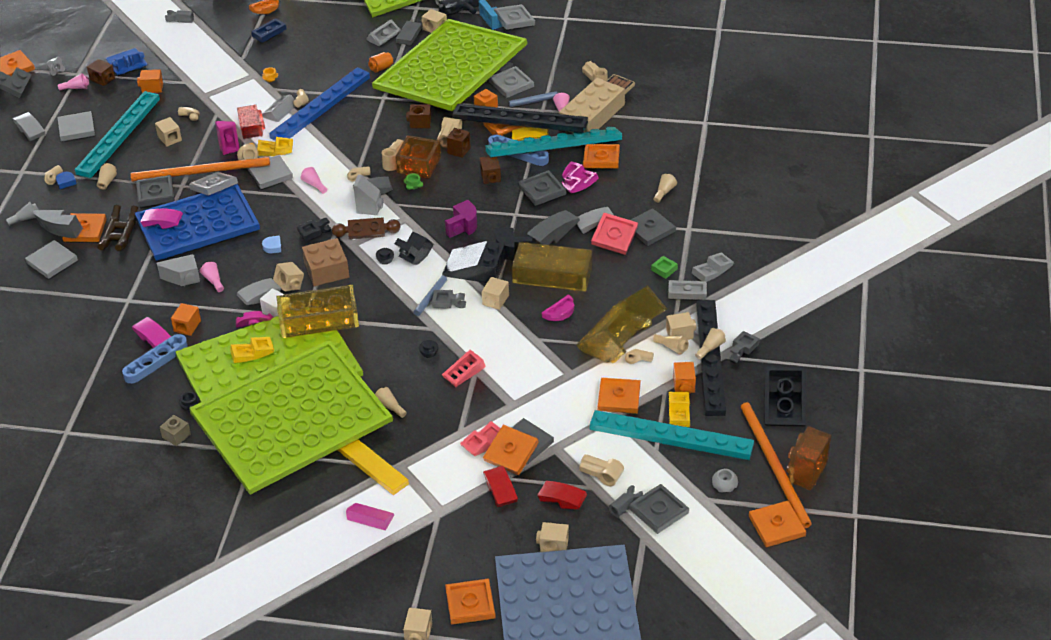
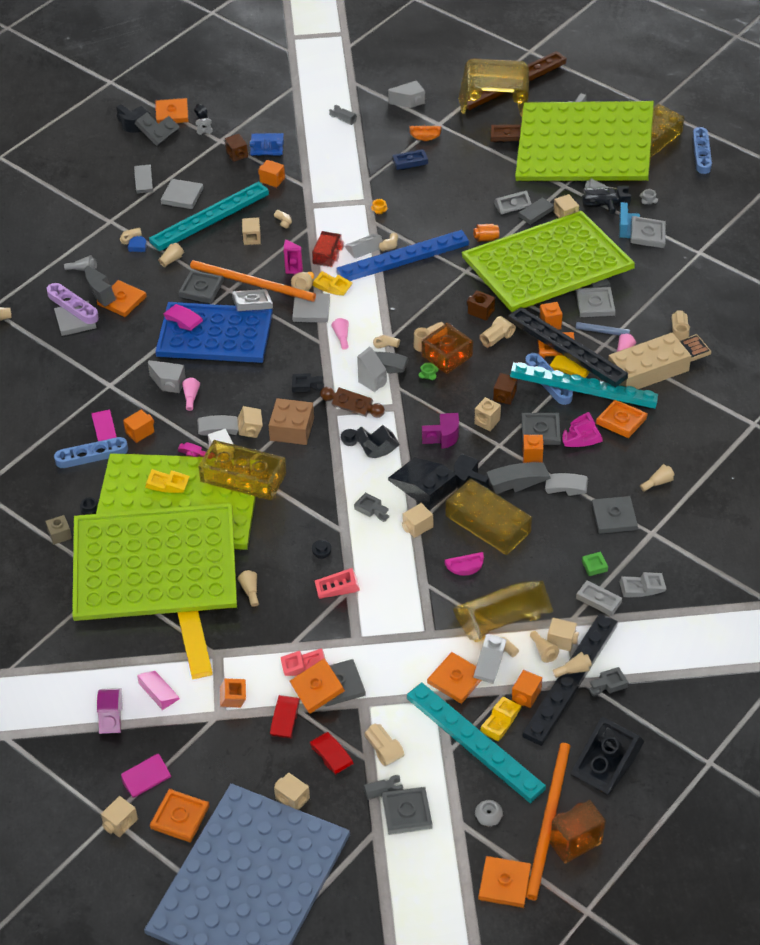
camera: 30 degrees right, 5 degrees up
bright pink cone [58,73,89,90] -> none
dark brown piece [97,205,138,251] -> none
light blue tile [262,236,281,253] -> none
sand blue bar [414,275,447,316] -> none
reddish brown brick [446,128,471,158] -> none
coral plate [591,213,638,255] -> none
none -> lavender beam [47,283,99,324]
none -> brick [97,688,123,734]
none -> dark pink slope [121,754,171,798]
none -> black plate [194,104,208,119]
none -> orange brick [220,678,246,708]
none -> light grey slope [473,634,507,684]
none -> tan brick [474,397,501,431]
none -> orange brick [523,435,543,463]

